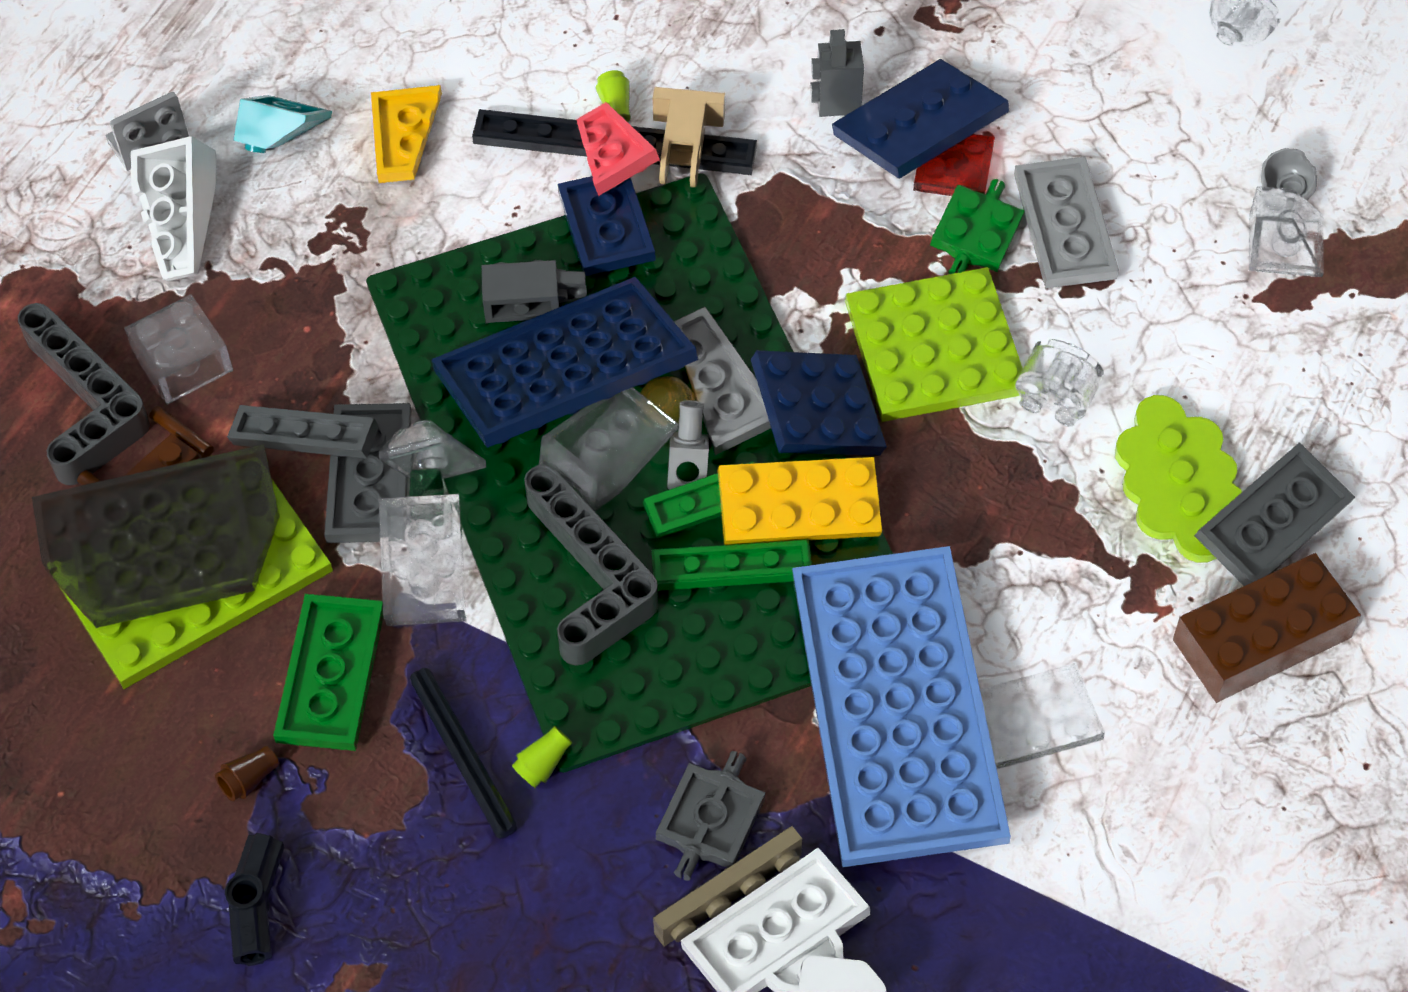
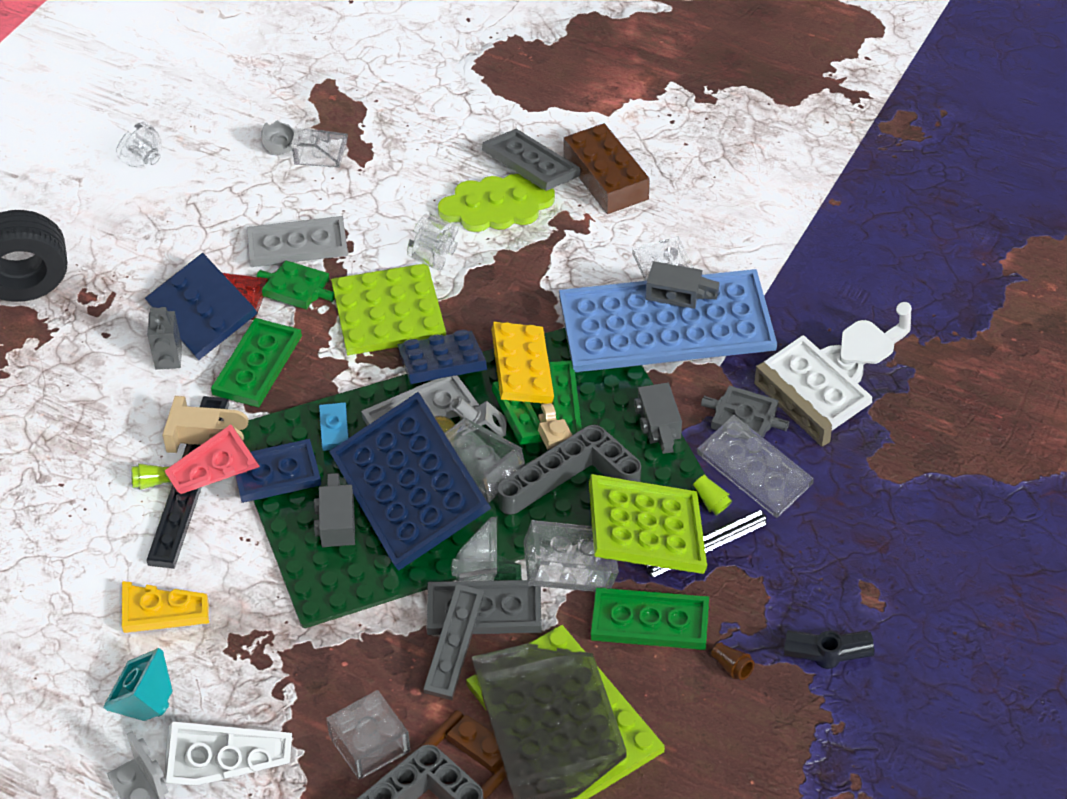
camera: 90 degrees left, 10 degrees down
none -> green plate [211,318,302,408]
none -> dark azure plate [319,403,348,451]
none -> tan plate [538,403,573,449]
none -> lime plate [589,474,707,574]
none -> dark grey hinge [634,382,682,454]
none -> dark grey hinge [646,261,720,309]
none -> clear plate [697,415,814,518]

